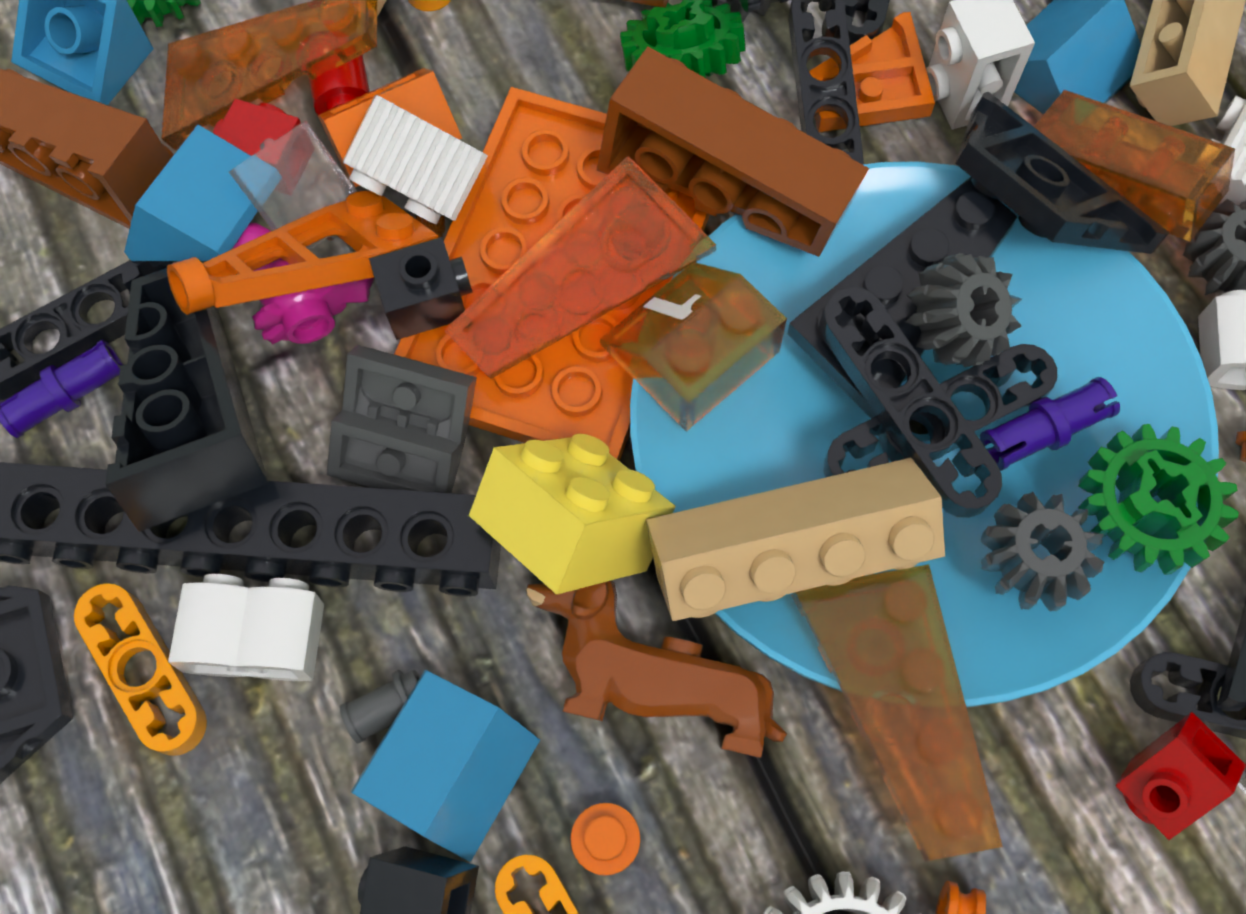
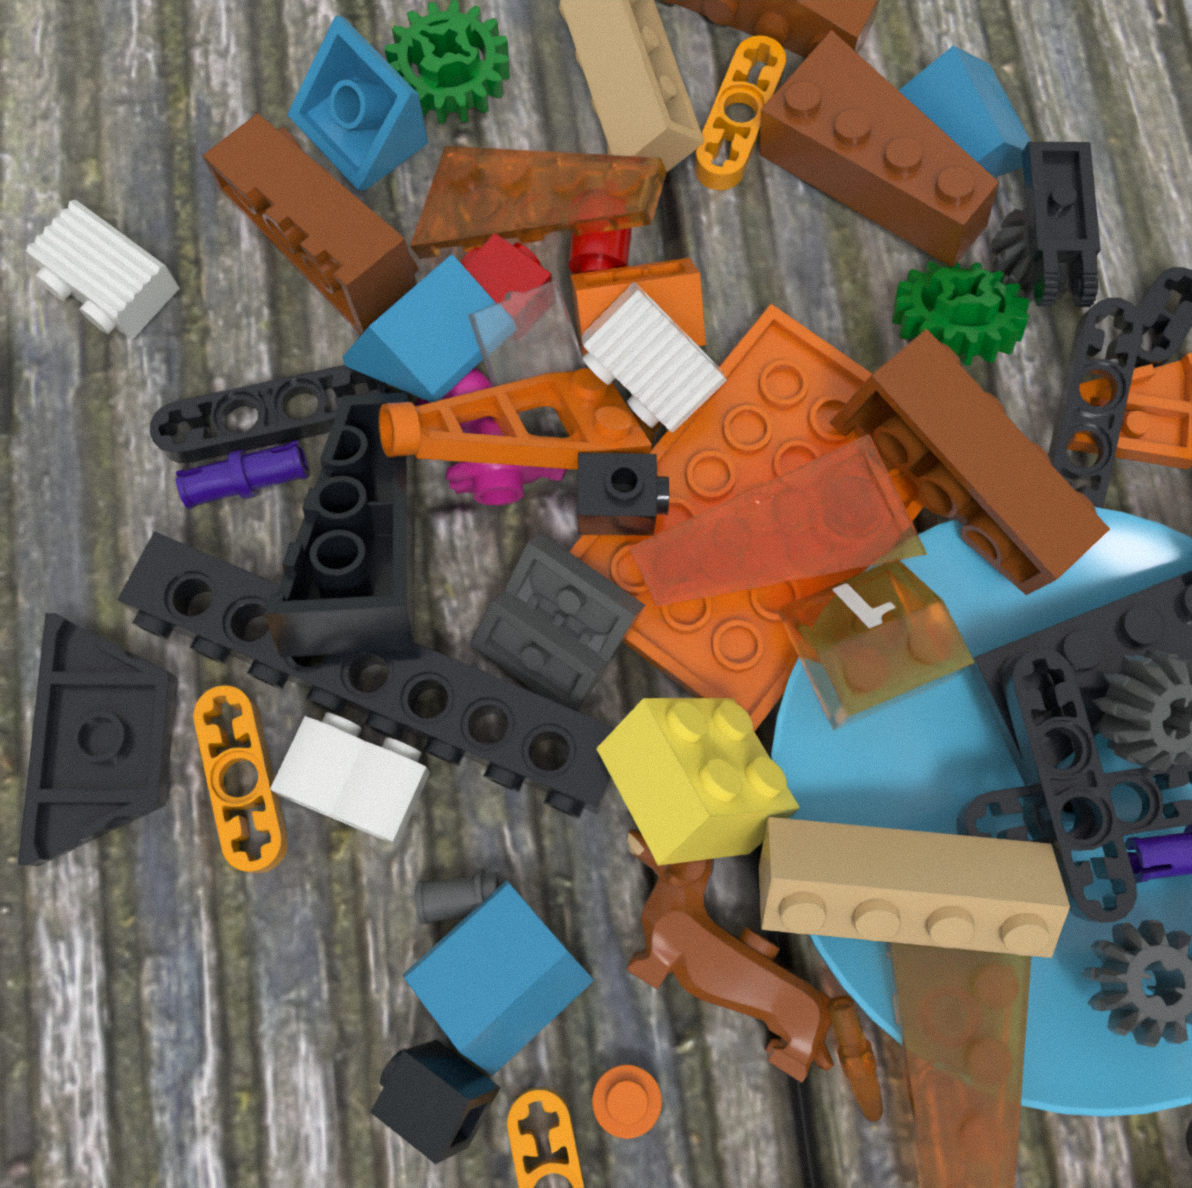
camera: 15 degrees right, 5 degrees up
none -> clear orange piece [827,995,883,1122]

